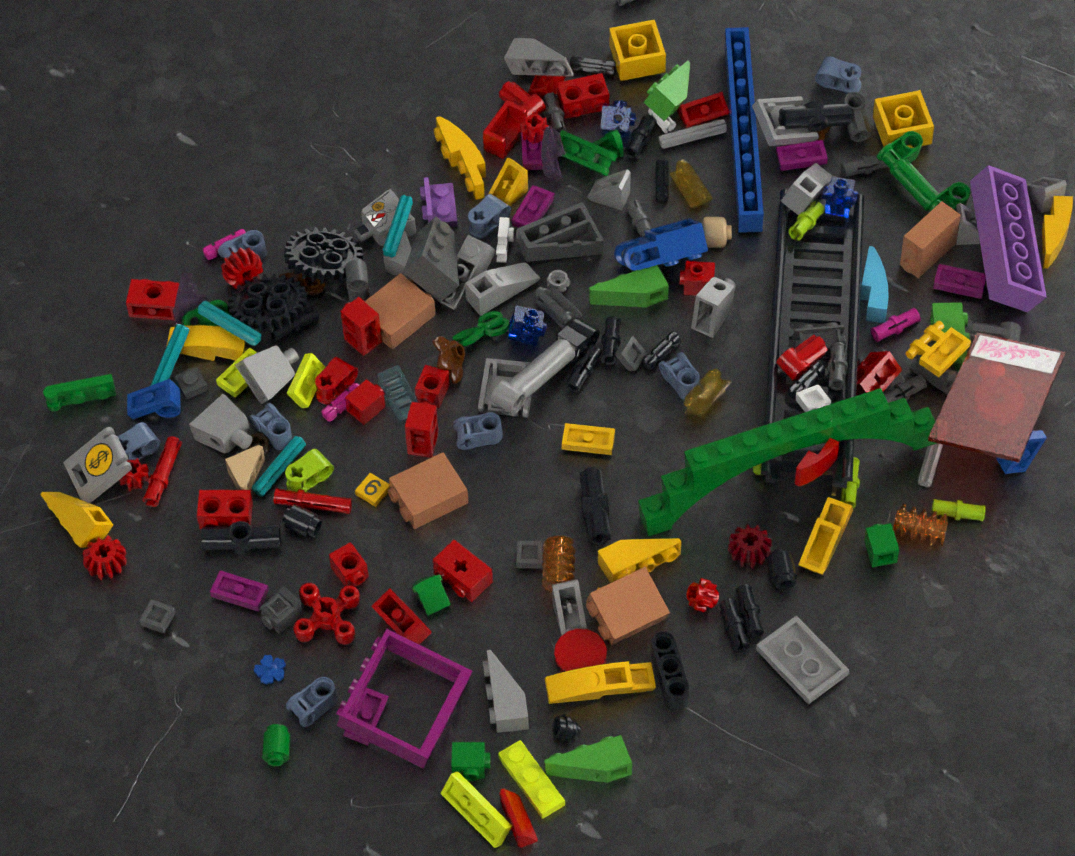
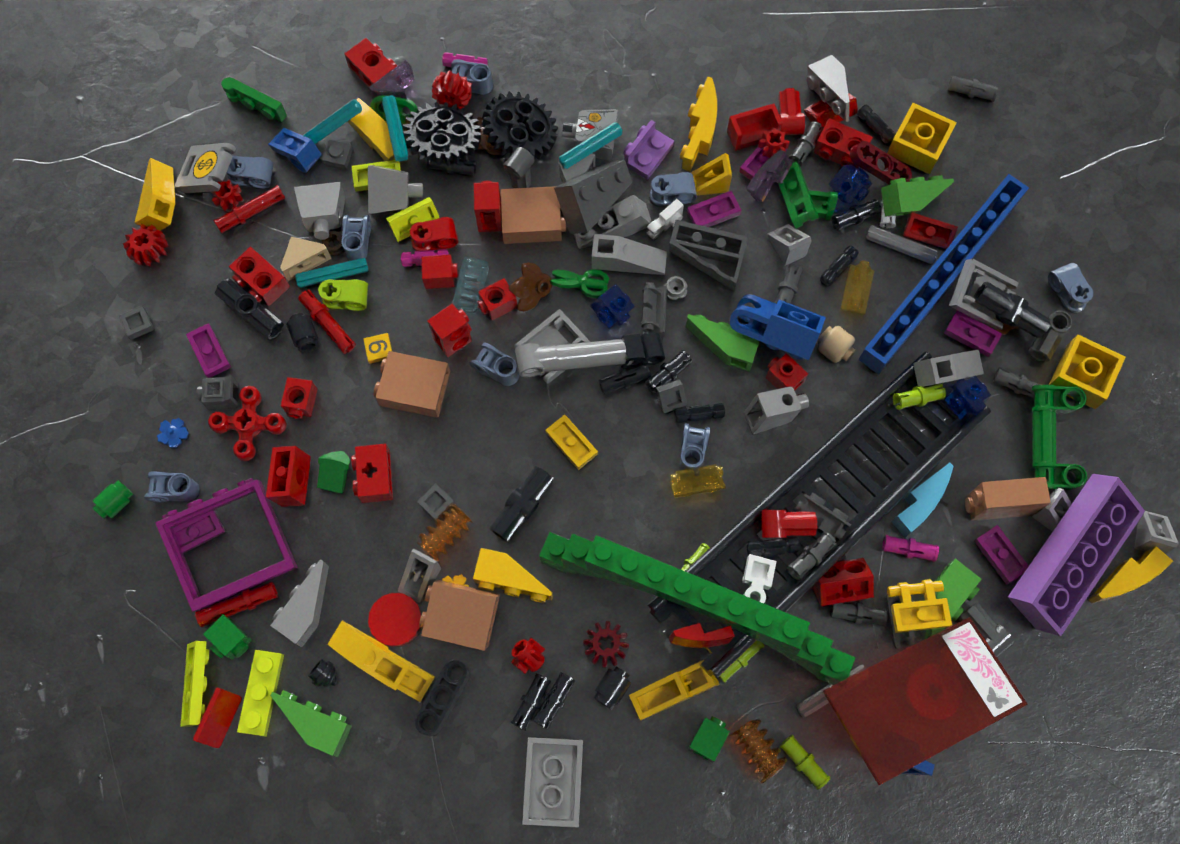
camera: 40 degrees right, 15 degrees up
none -> red pin [195,582,278,628]
none -> dark red beam [850,141,912,185]

